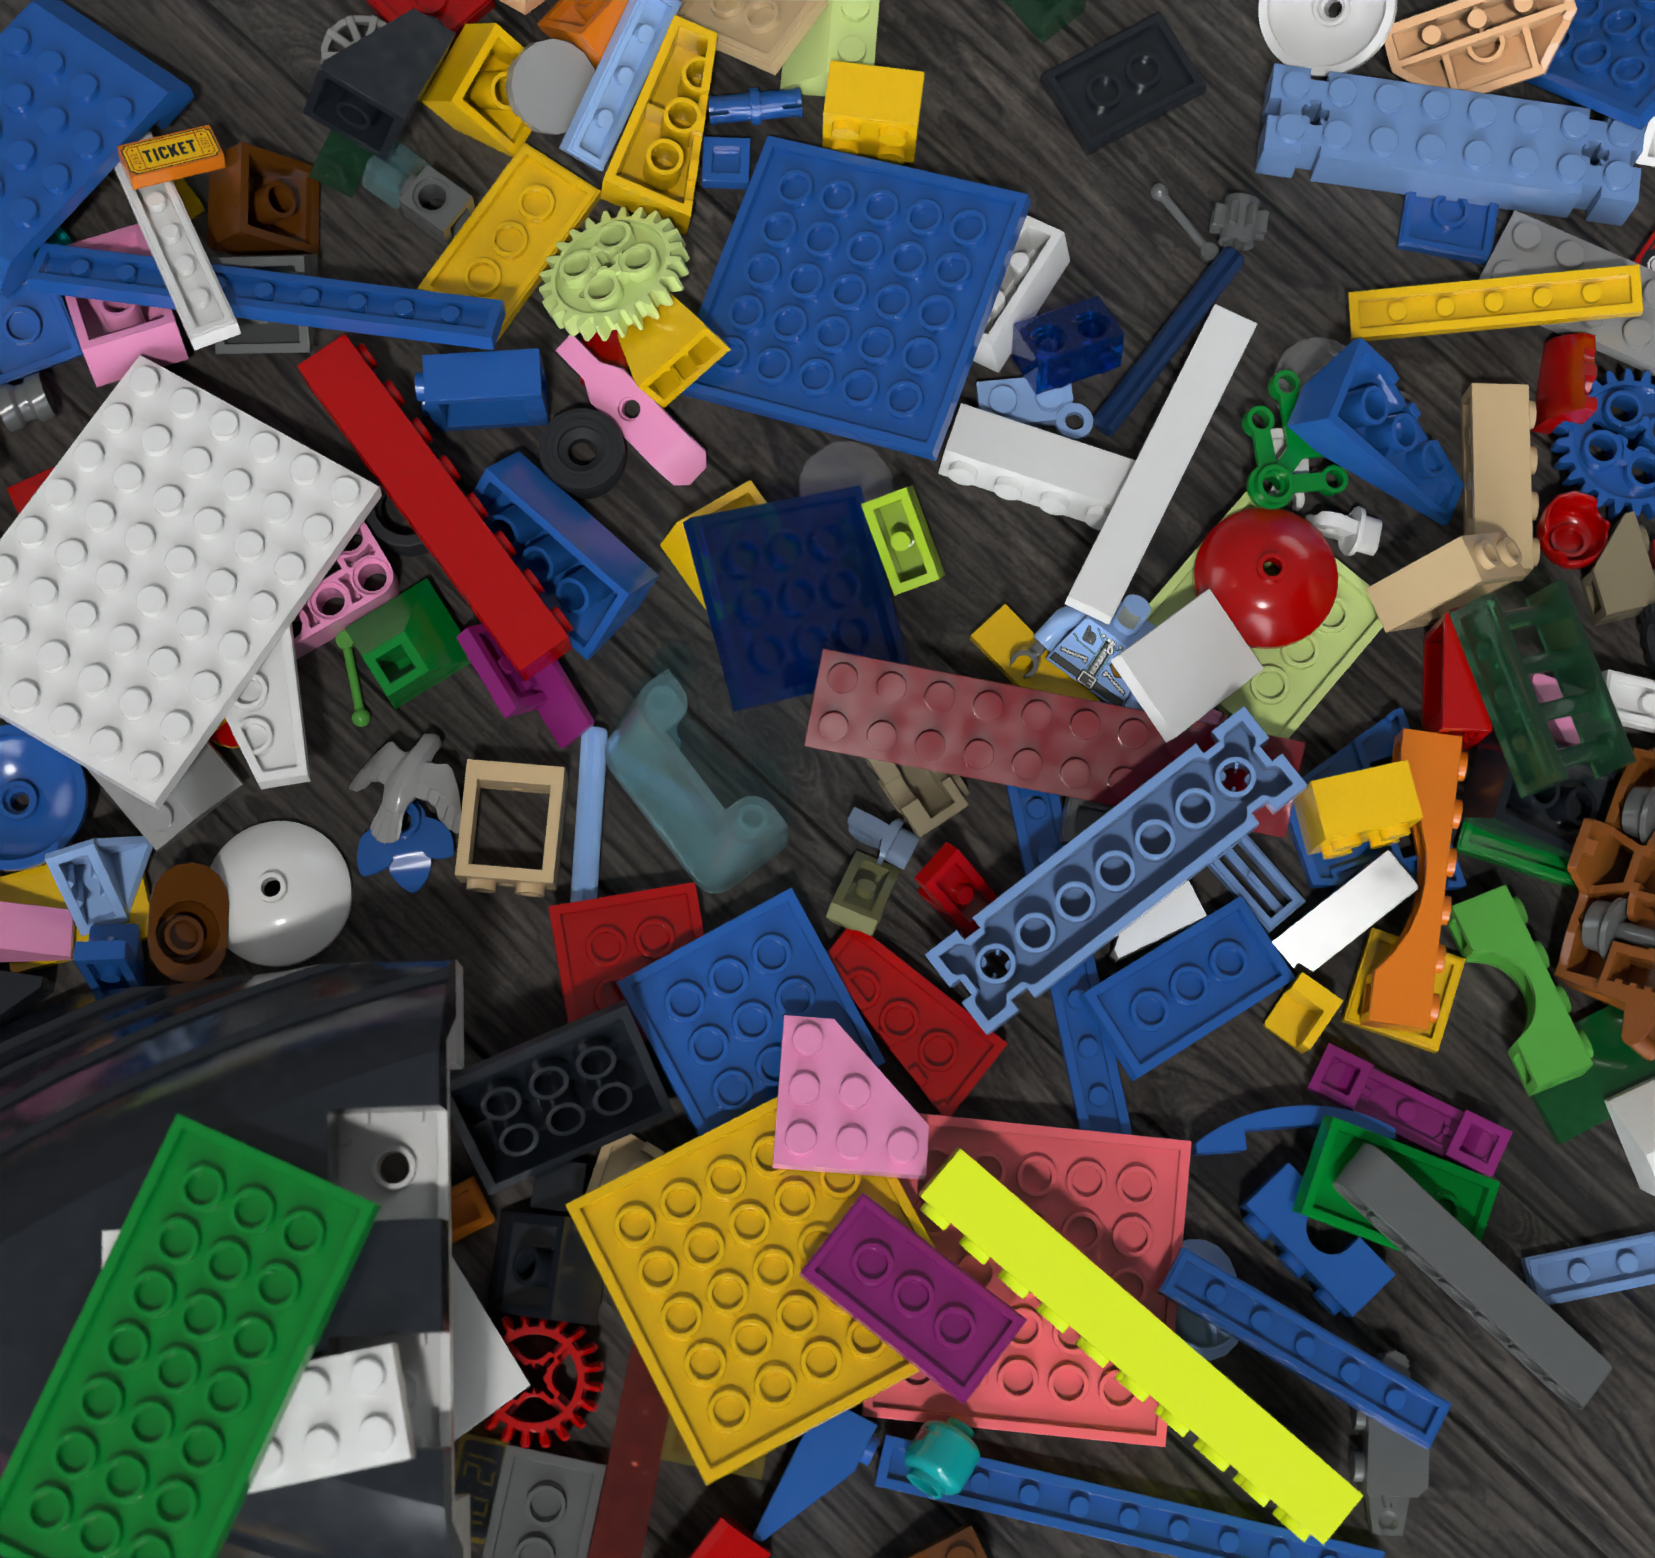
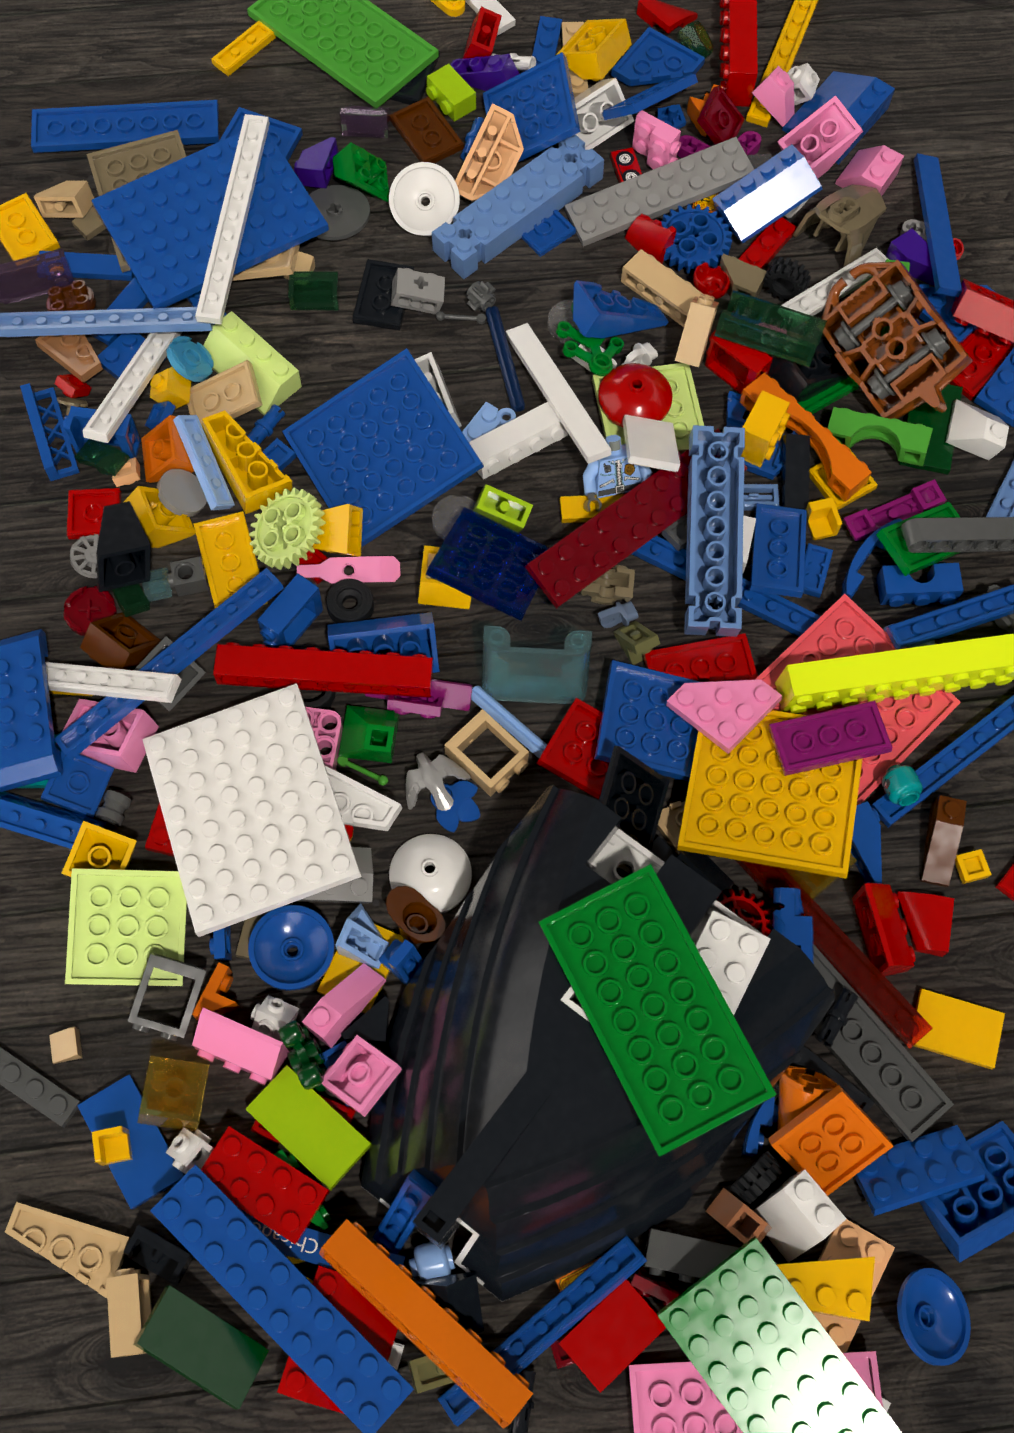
camera: 50 degrees left, 10 degrees down
tile [117,125,226,190] -> none
yellow brick [822,60,925,165] -> none
red slope [914,842,998,937] -> none
clear blue brick [1011,296,1124,395] -> none
yellow plate [1348,264,1643,342] -> none
none -> dark red tile [63,586,117,636]
none -> light grey brick [391,268,445,314]
none -> blue plate [773,888,814,964]
none -> blue plate [803,543,833,598]

